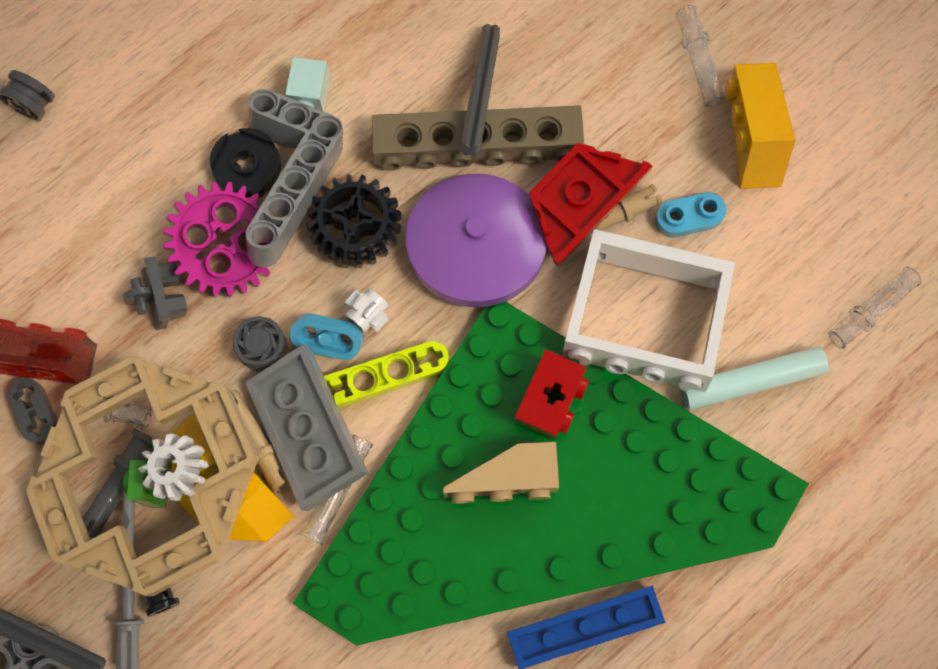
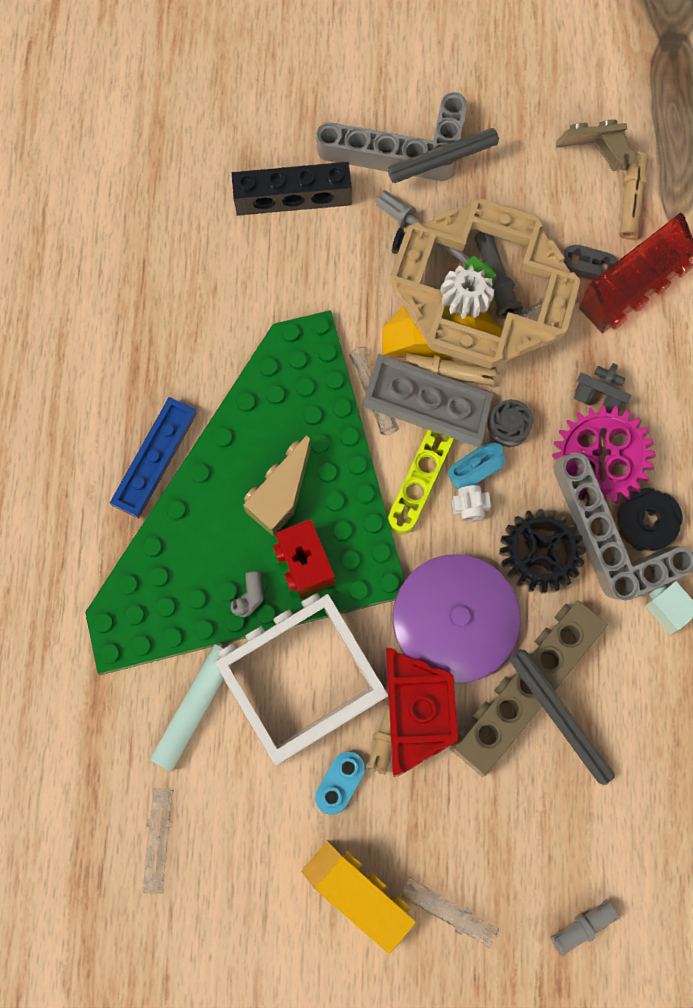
camera: 135 degrees right, 0 degrees up
none -> light grey arm [231,572,263,617]

